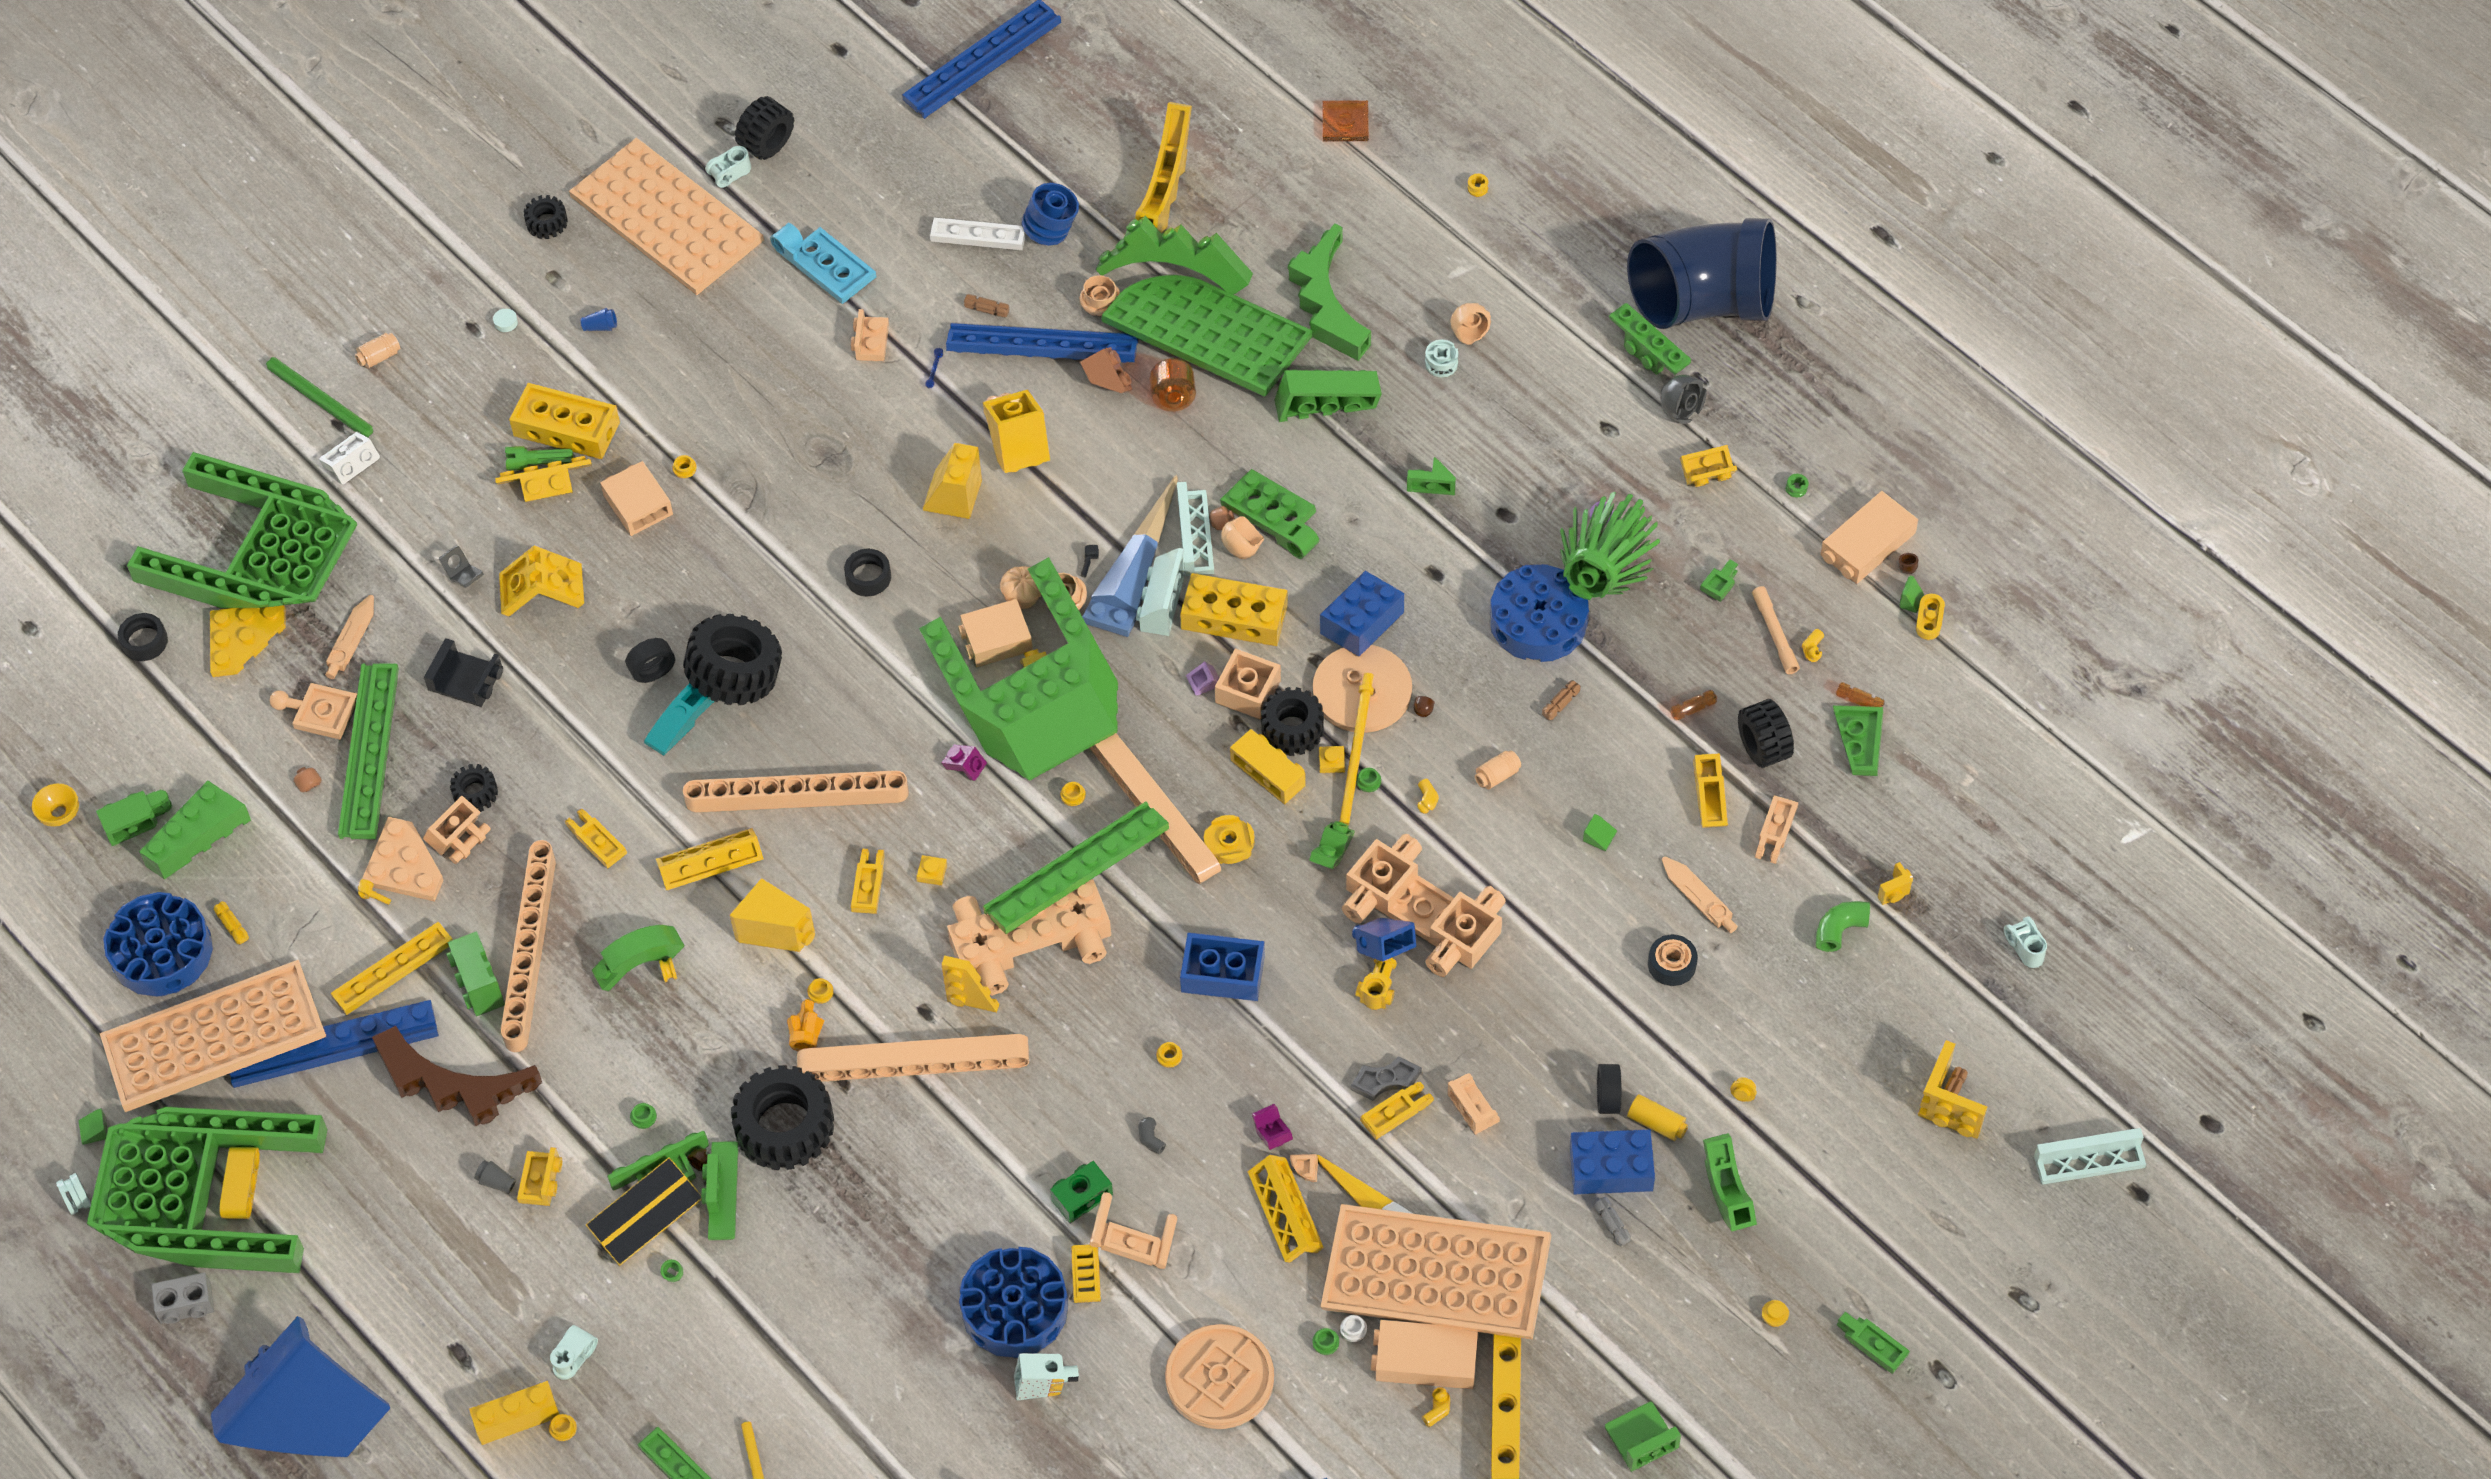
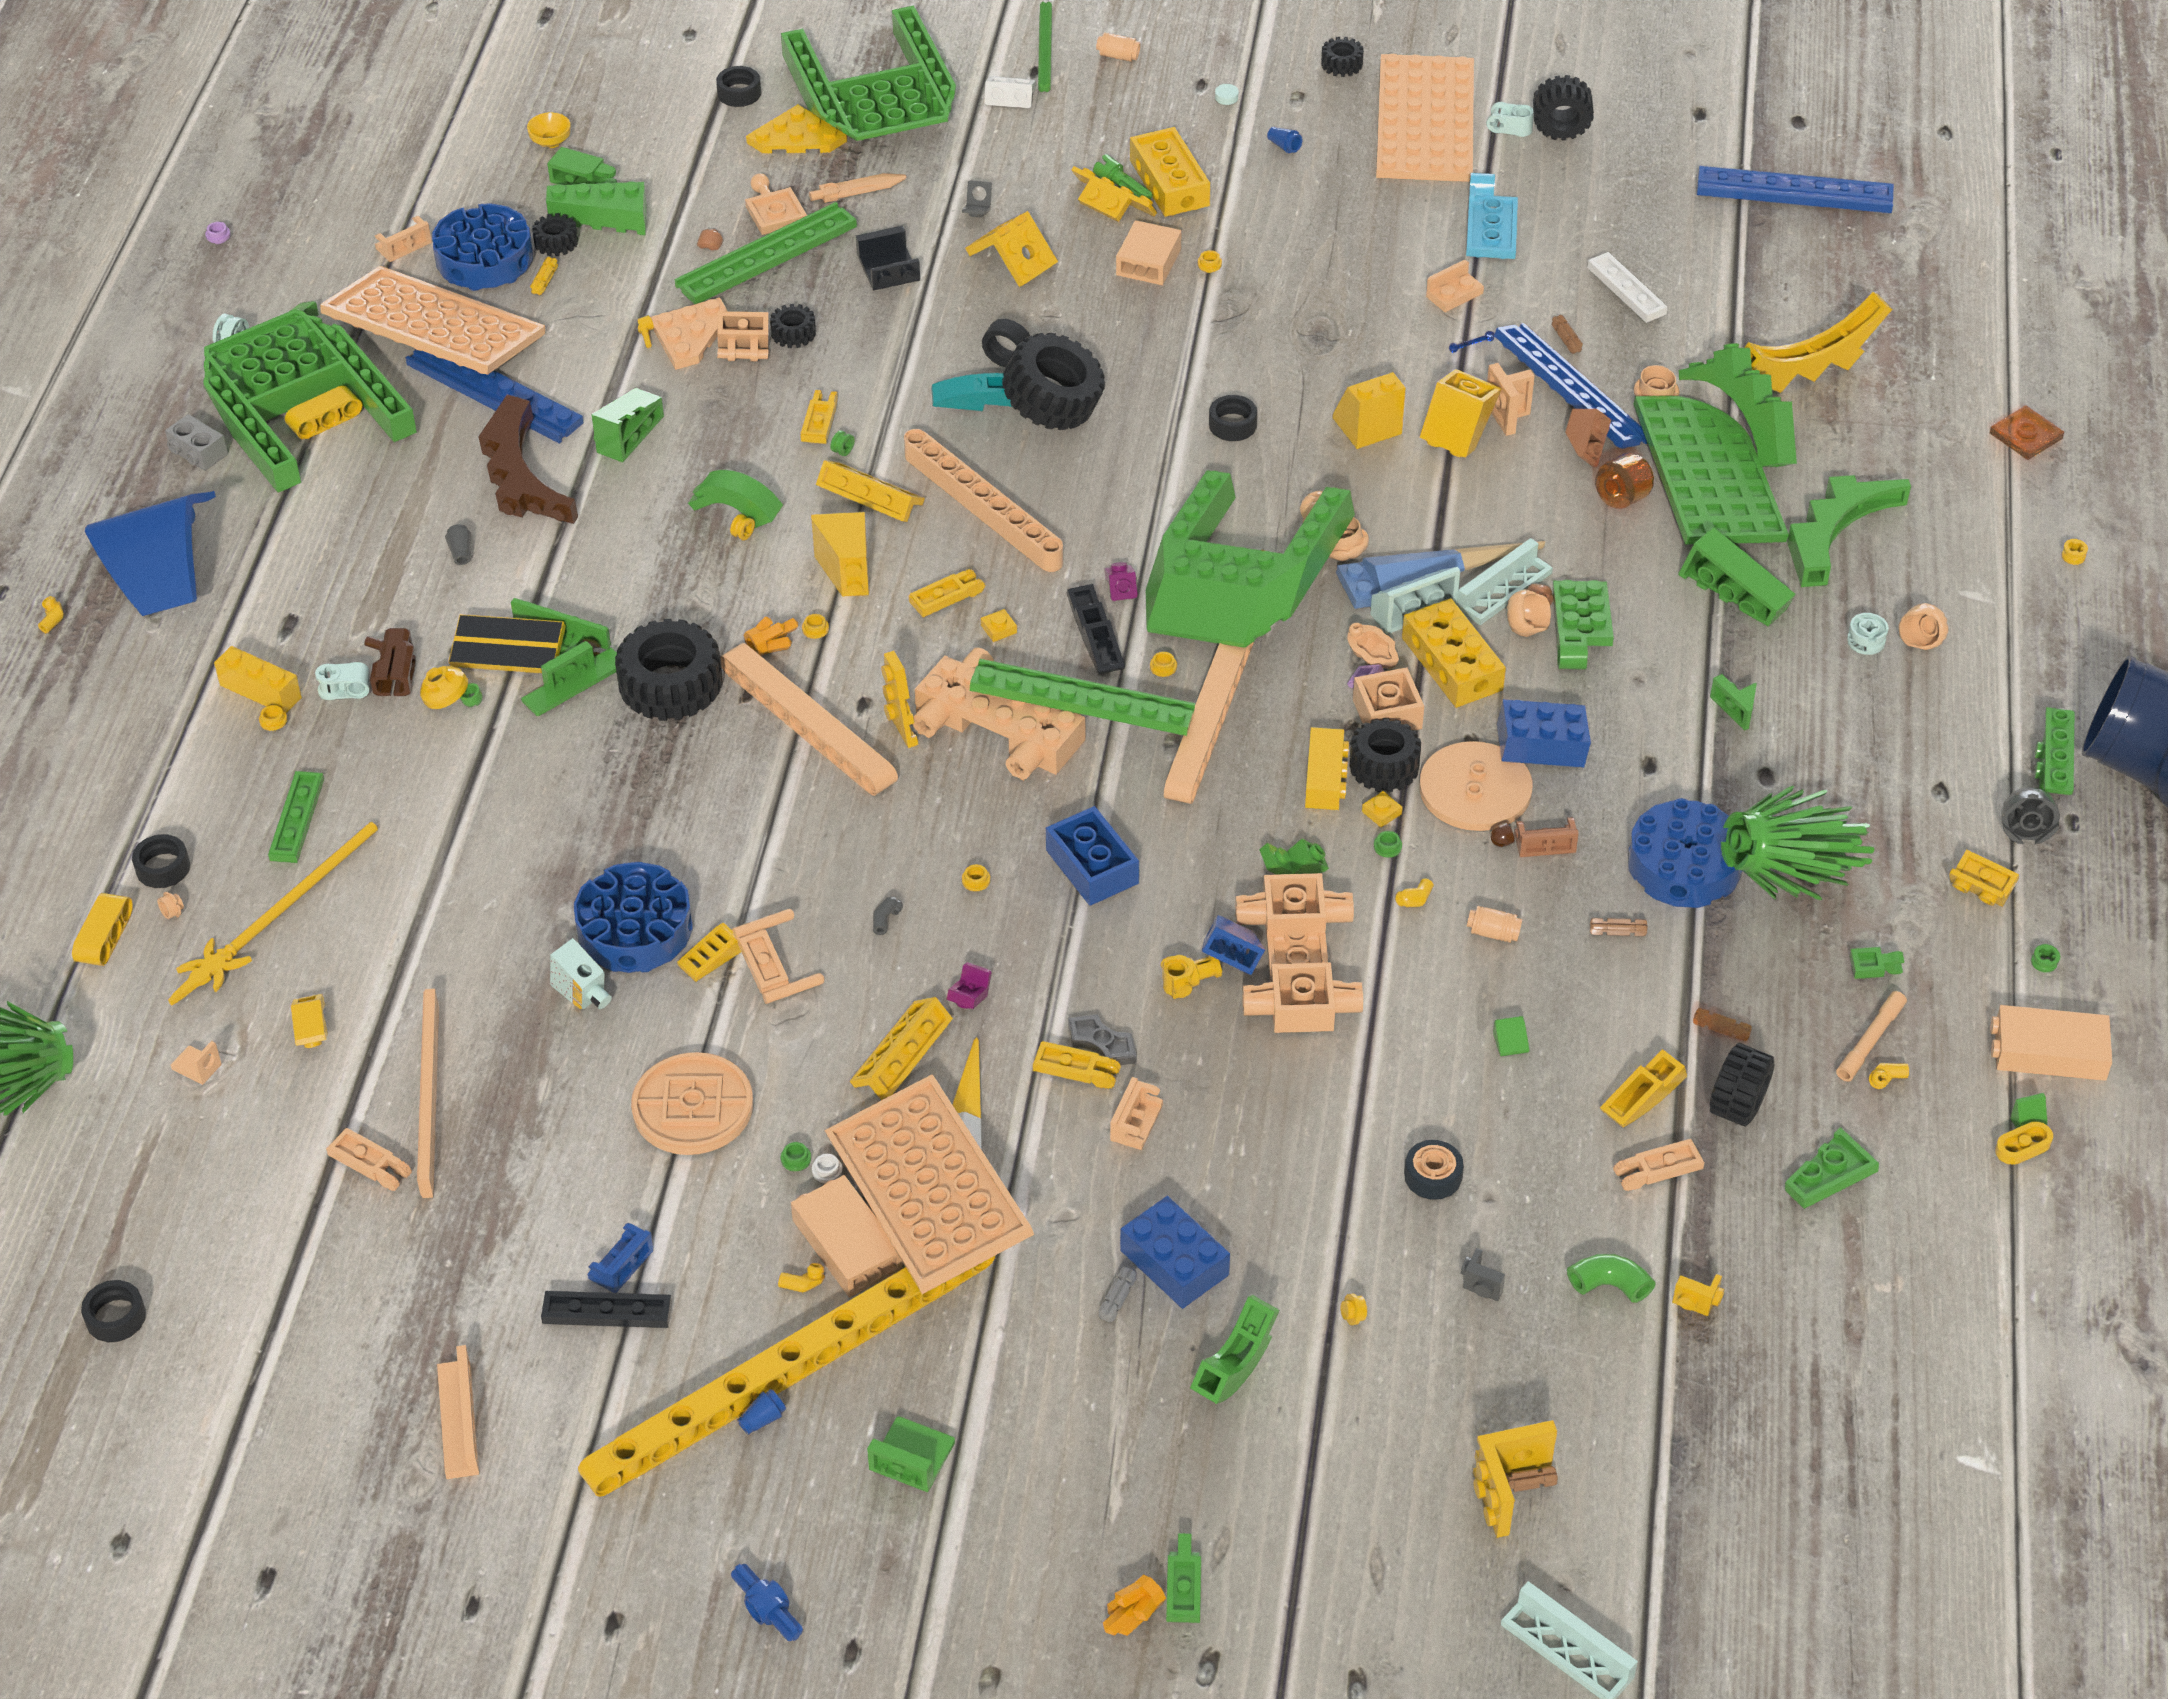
camera: 50 degrees right, 10 degrees down
yellow plate [331,922,453,1015] -> none
light nougat beam [501,840,556,1052] -> none
yellow bracket [517,1147,562,1206] -> none
bright green plate [630,1103,657,1129] -> none
light nougat brick [958,599,1033,668] -> none
blue wheel [1022,183,1079,246] -> none
green brick [1050,1160,1113,1224] -> none
black hand [1080,545,1099,578] -> none
yellow plate [1204,815,1255,864] -> none
light nougat tile [1290,1154,1318,1182] -> none
yellow bar [1339,673,1374,825] -> none
black tyre [1597,1064,1622,1114] -> none
yellow brick [1627,1094,1689,1141] -> none
light nougat piece [1662,857,1738,933] -> none
yellow plate [1762,1300,1789,1327] -> none
clear orange axle [1836,682,1885,707] -> none
reddish brown hinge [1899,553,1919,574] -> none
light aqua piece [2004,916,2047,968] -> none
none -> reddish brown piece [364,628,416,696]
none -> light nougat hinge [375,216,432,262]
none -> yellow piece [420,666,468,709]
none -> black tyre [532,213,578,256]
none -> bright green bush [830,430,855,456]
none -> black slope [1067,584,1125,674]
none -> light orange rock [1103,1574,1166,1636]
none -> light nougat arm [1347,623,1399,669]
none -> dark grey bracket [1461,1248,1505,1301]
none -> light nougat bracket [1487,363,1535,436]
none -> nougat hinge [1514,817,1579,857]

